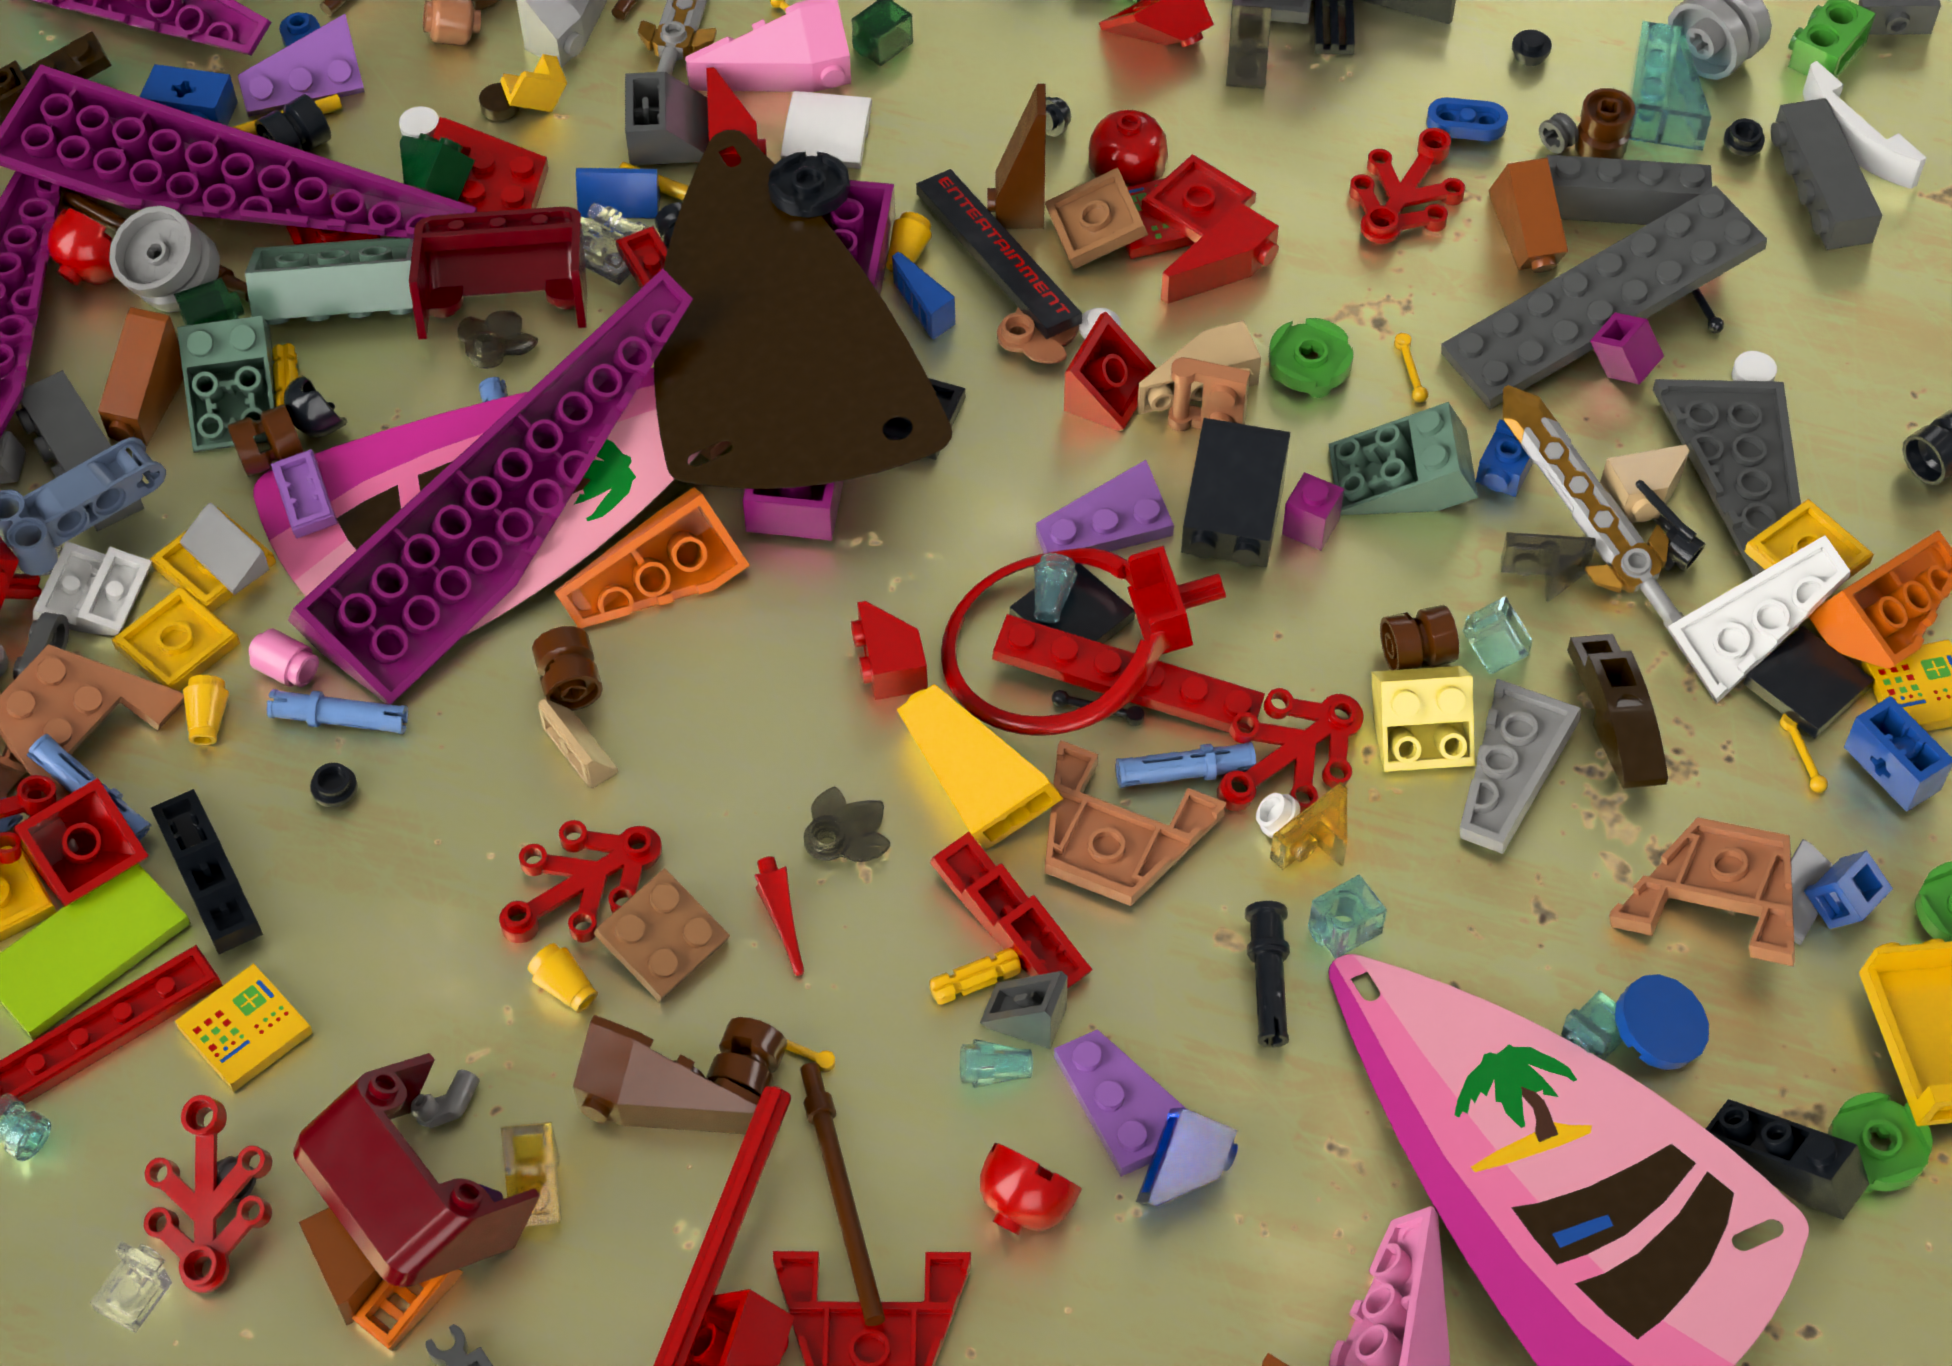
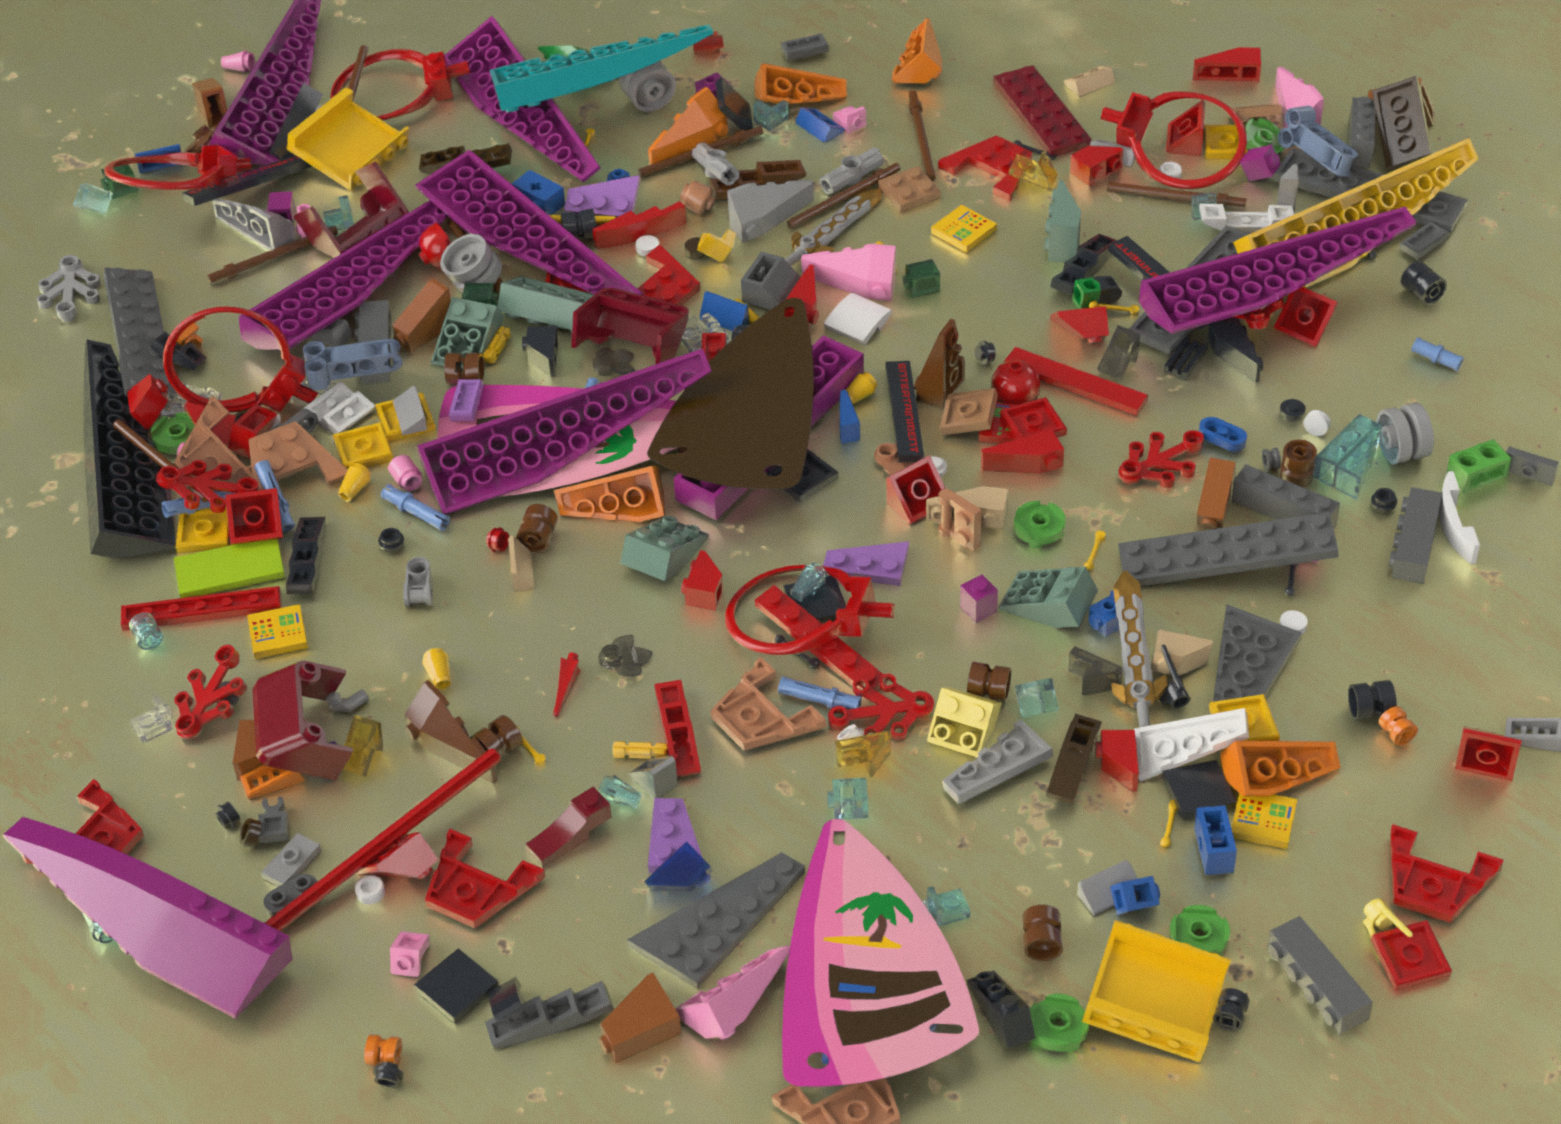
camera: 30 degrees right, 10 degrees down
black hair [284,375,347,438] -> none
dark green slope [400,133,475,201] -> none
red plant [499,820,662,943] -> none
medium nougat plate [594,868,730,1002] -> none
black tile [768,152,850,218] -> none
reddish brown bar [800,1062,885,1326] -> none
yellow slope [897,684,1063,850] -> none
red cylinder [980,1143,1082,1236] -> none
black slope [1181,418,1290,567] -> none
black pin [1245,901,1290,1047] -> none
magenta brick [1590,312,1664,385] -> none
nougat wing [1609,817,1795,966] -> none
blue tile [1615,974,1709,1070] -> none
none -> light grey piece [403,557,433,607]
none -> red plate [486,527,509,552]
none -> black slope [522,326,558,377]
none -> dark red slope [525,786,612,868]
none -> red slope [593,201,686,250]
none -> sand green slope [620,516,709,581]
none -> dark grey wing [627,852,805,989]
none -> red tile [1004,347,1148,416]
none -> reddish brown wheel [1022,905,1063,961]
none -> red slope [1095,730,1139,791]
none -> white tile [1303,410,1331,436]

